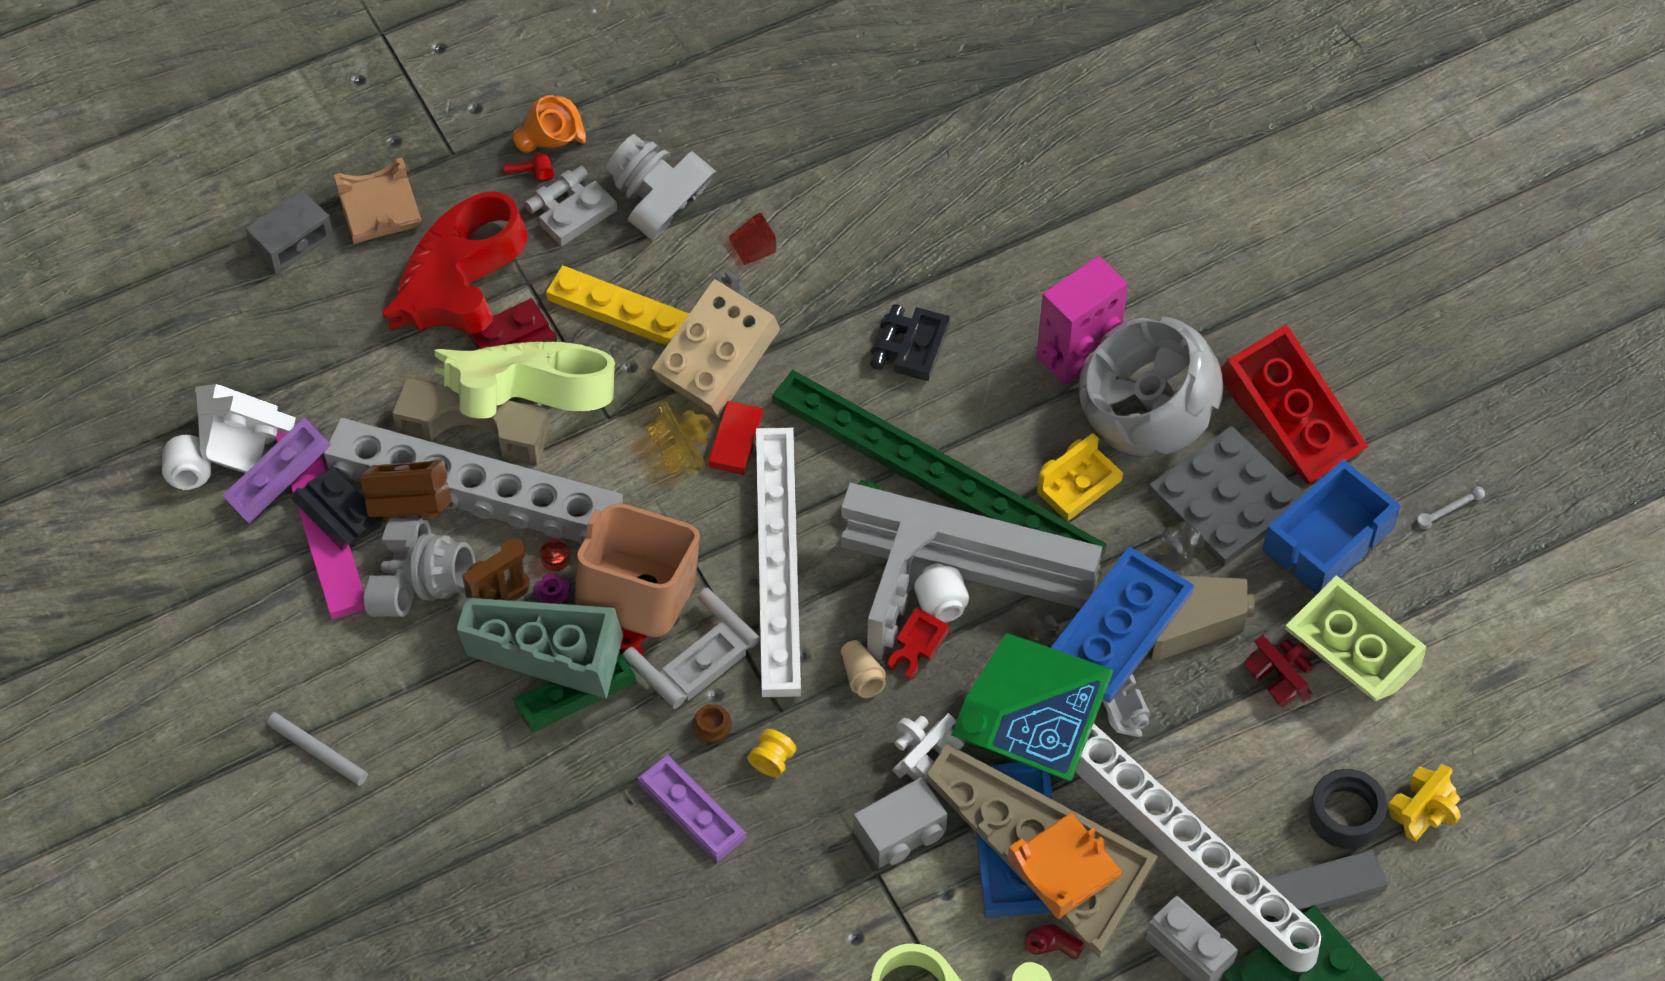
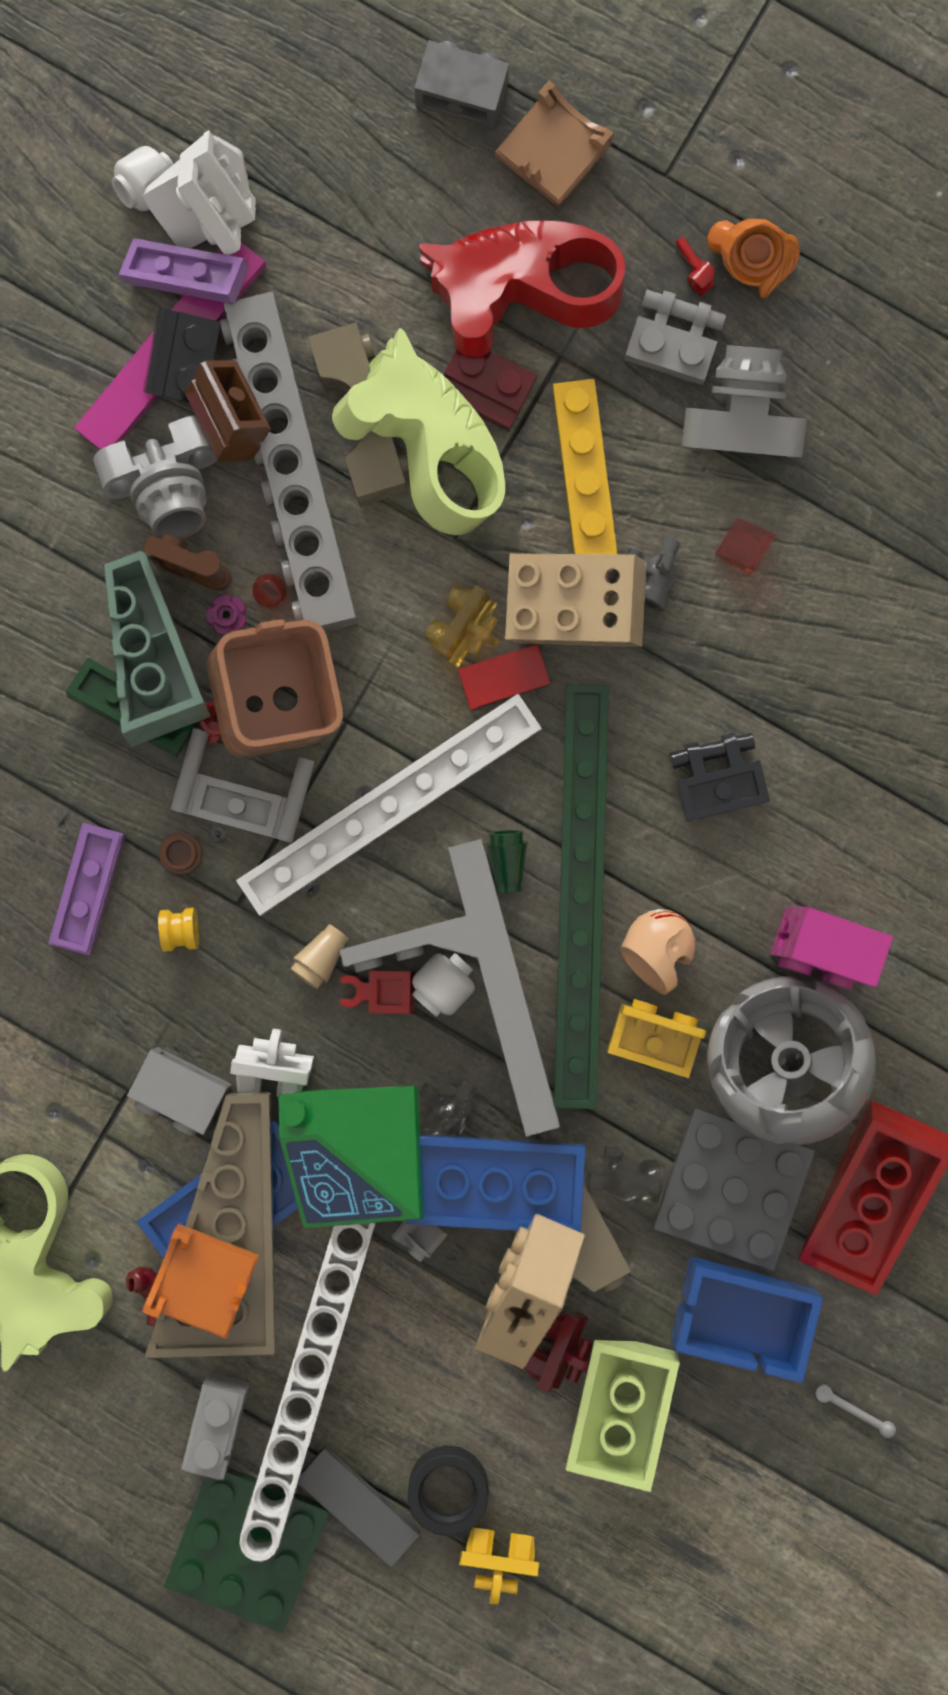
camera: 60 degrees right, 30 degrees up
none -> tan piece [475,1214,585,1369]
none -> light nougat helmet [620,909,696,995]

